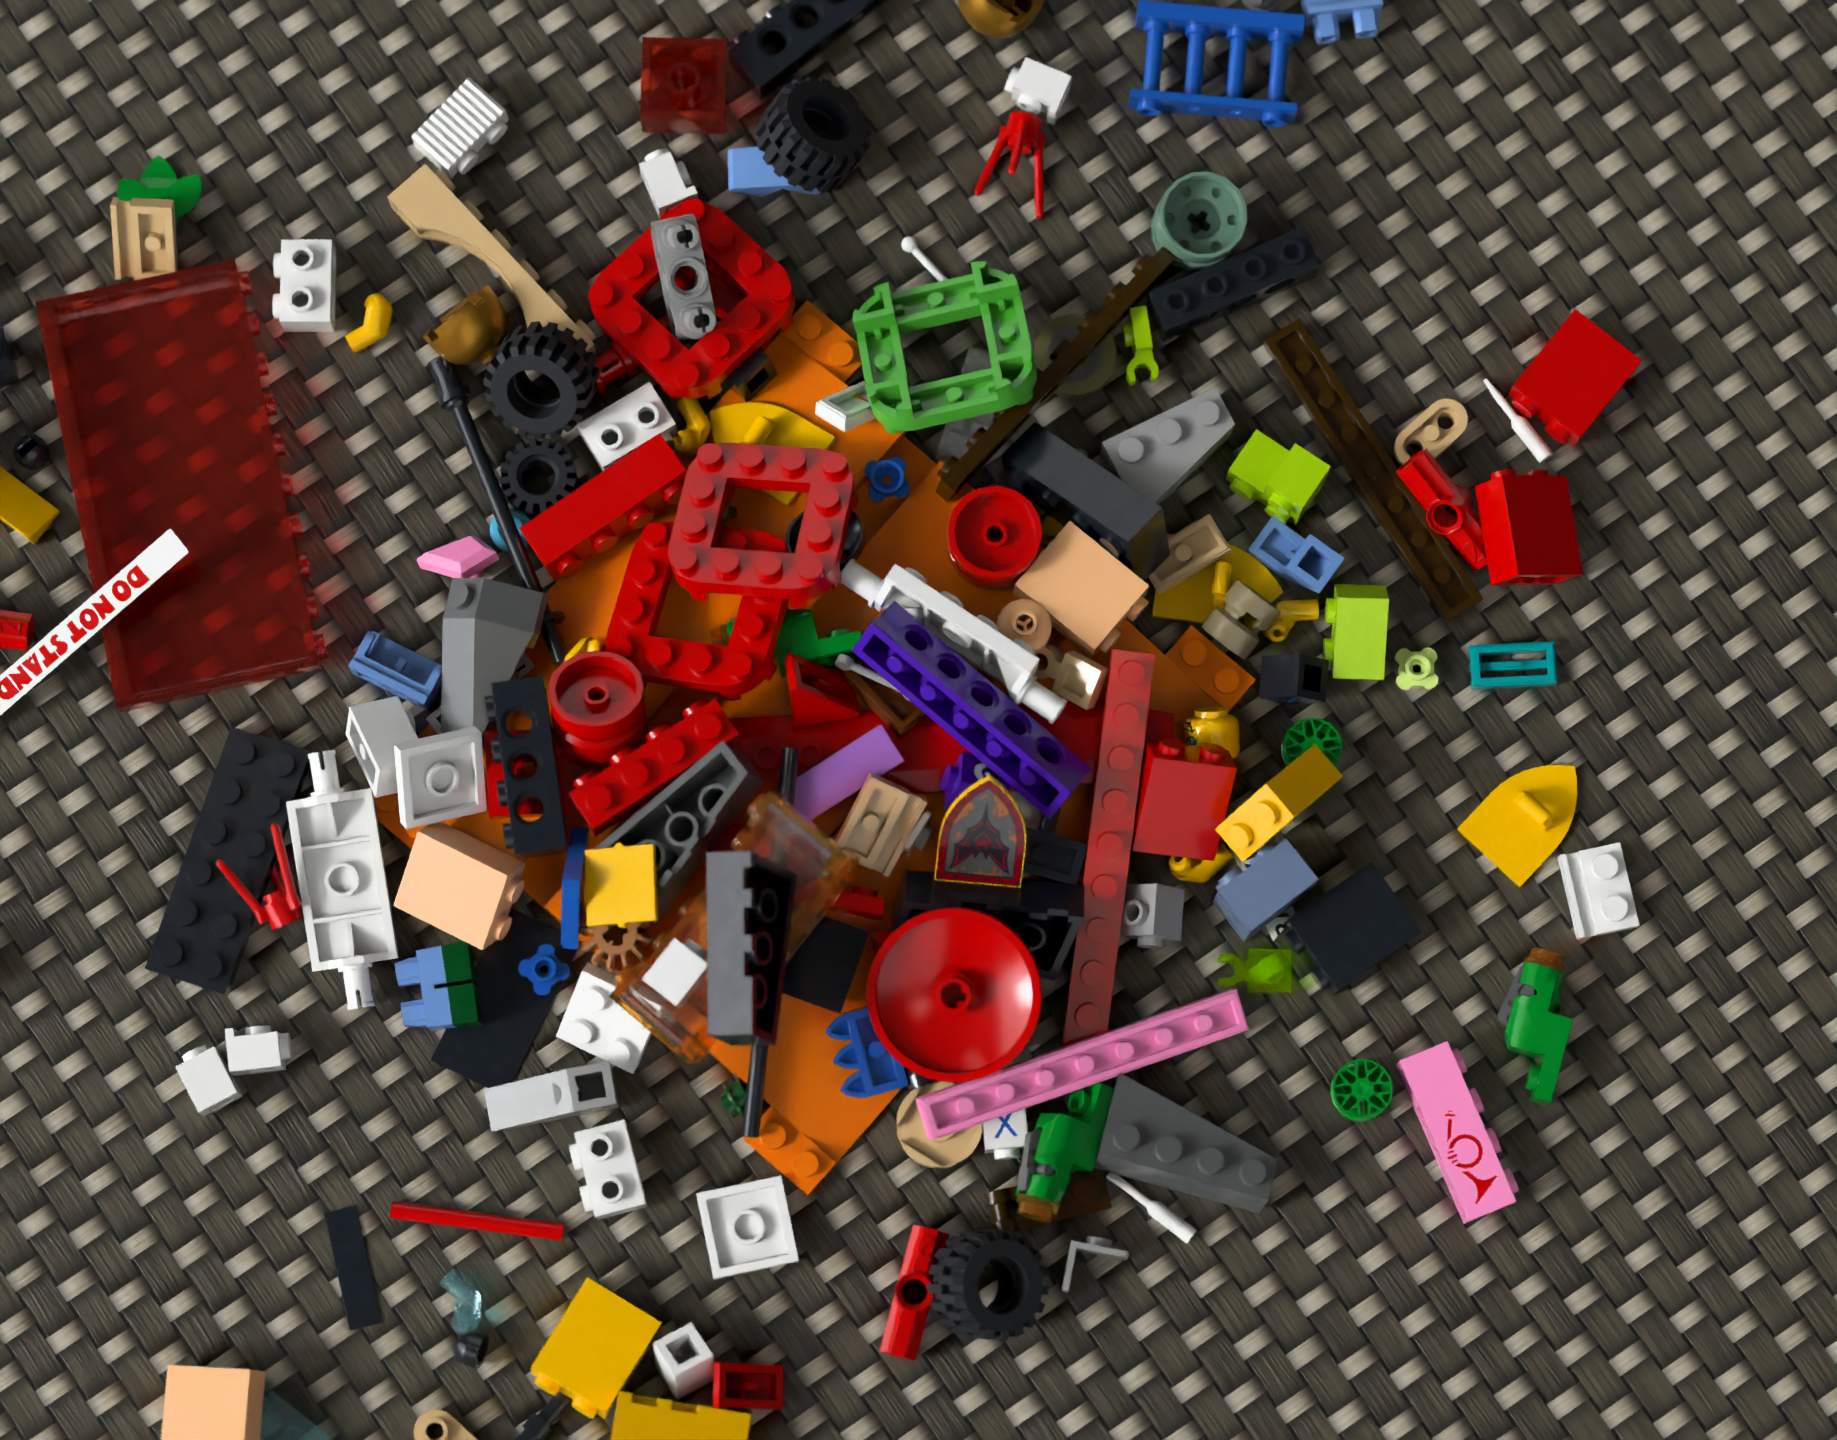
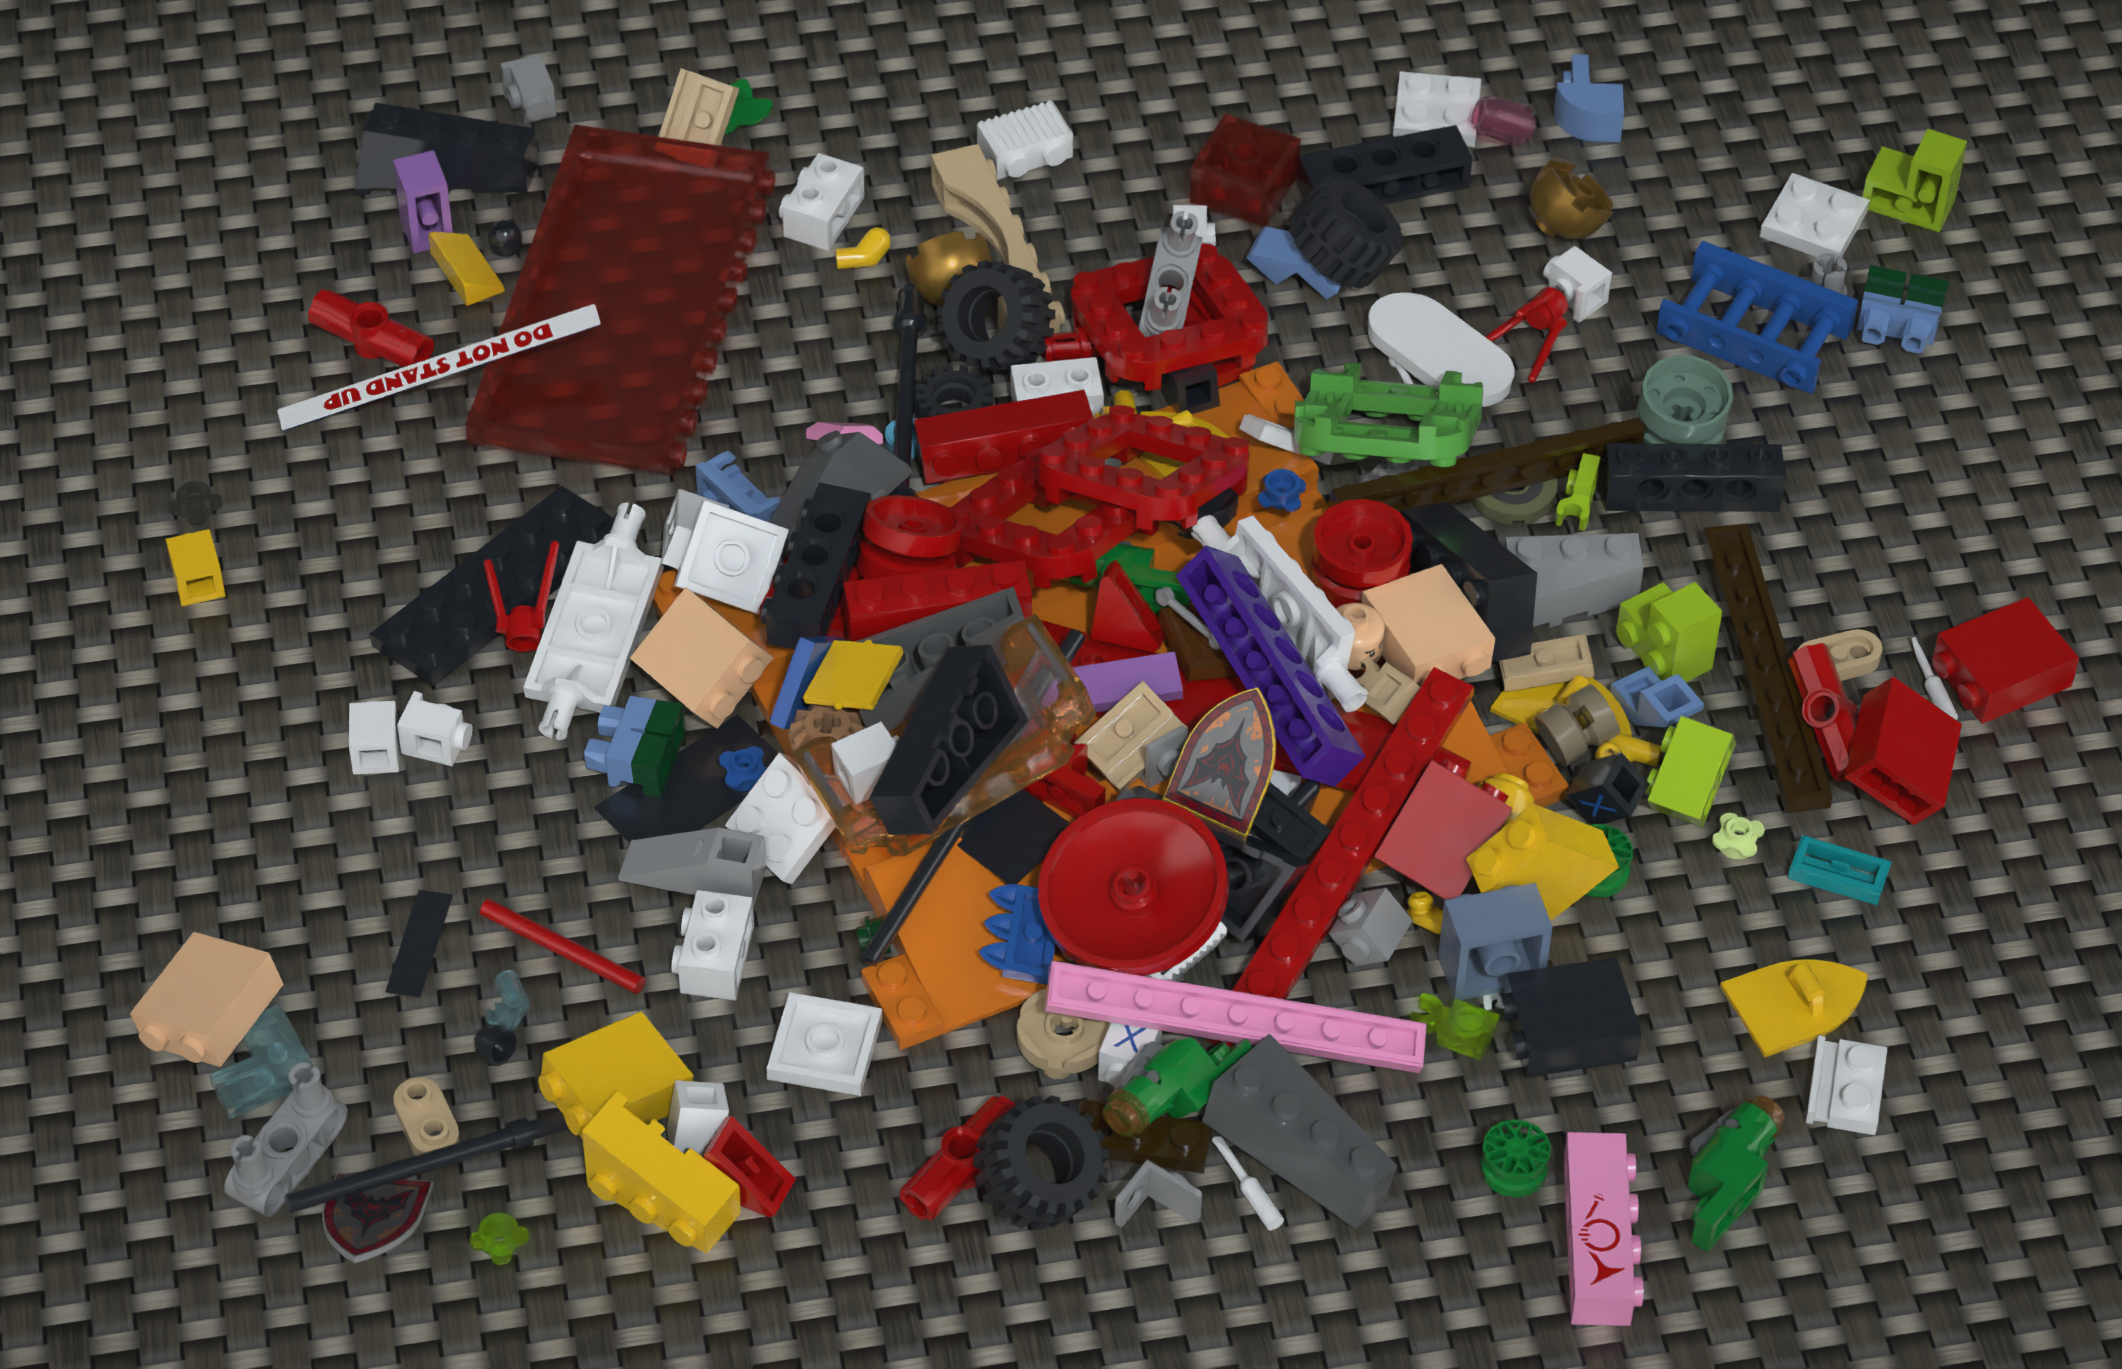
camera: 25 degrees right, 30 degrees down
none -> white tile [1367,292,1515,407]

